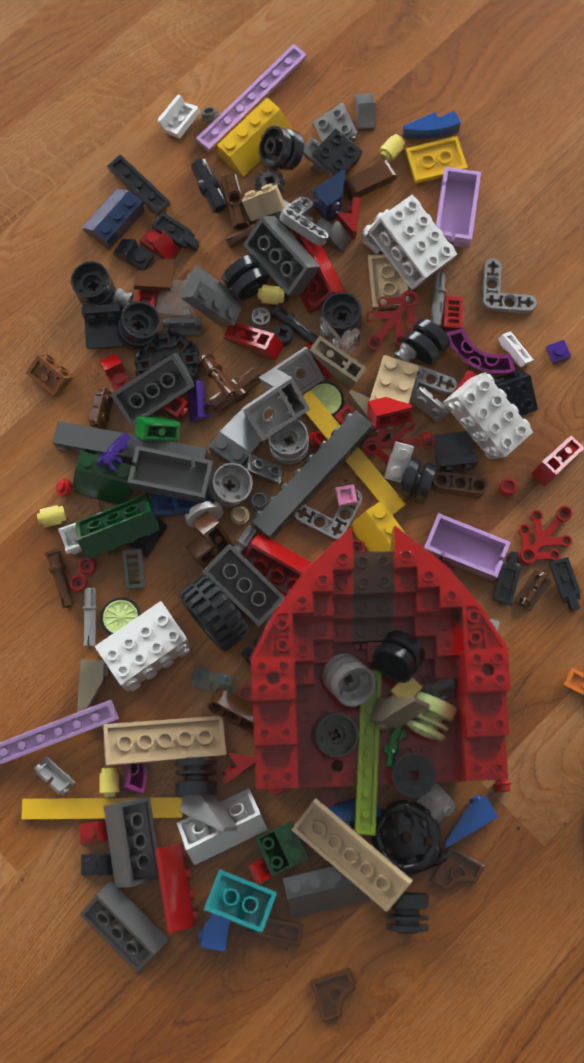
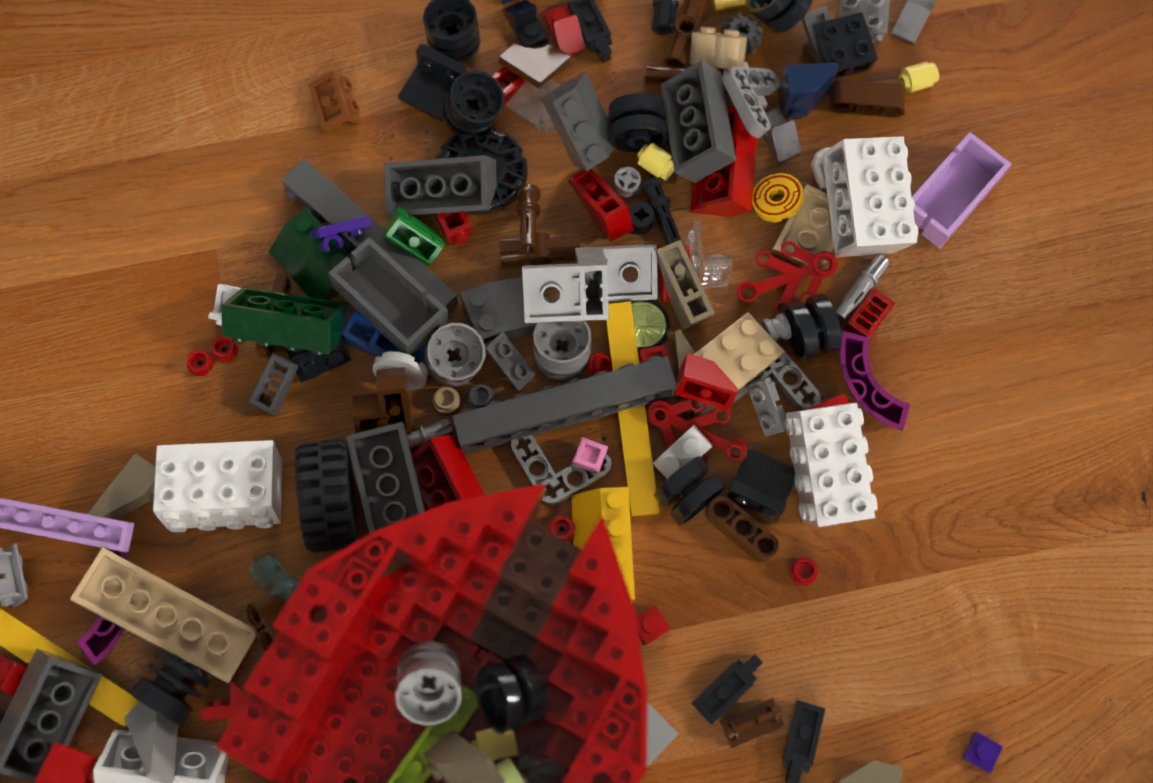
camera: 30 degrees right, 5 degrees down
light yellow brick [37,505,66,528] -> none
reddish brown pin [44,549,74,608] -> none
red plate [55,478,73,497] -> none
light grey axle [82,588,98,646] -> none
reddish brown hinge [89,388,114,430] -> none
red slope [99,353,131,391] -> none
light yellow brick [99,768,120,797] -> none
yellowish green wheel [100,597,141,635] -> none
light grey wheel [113,288,134,309] -> none
dark grey hinge [163,317,201,335] -> none
dark purple plate [188,381,211,423] -> none
pearl dark grey wheel [311,713,358,757] -> none
black wheel [322,292,362,341] -> none
red slope [336,197,360,239] -> none
blue slope [402,111,461,139] -> none
yellow plate [405,136,468,184] -> none
lavender piece [424,513,511,581] -> none
light grey beam [482,258,537,314] -> none
black bracket [494,370,538,416] -> none
white plate [498,332,533,367] -> none
red plant [518,506,573,566] -> none
red slope [531,436,584,487] -> none
dark purple plate [546,340,571,364] -> none
none -> yellow tile [752,173,805,222]

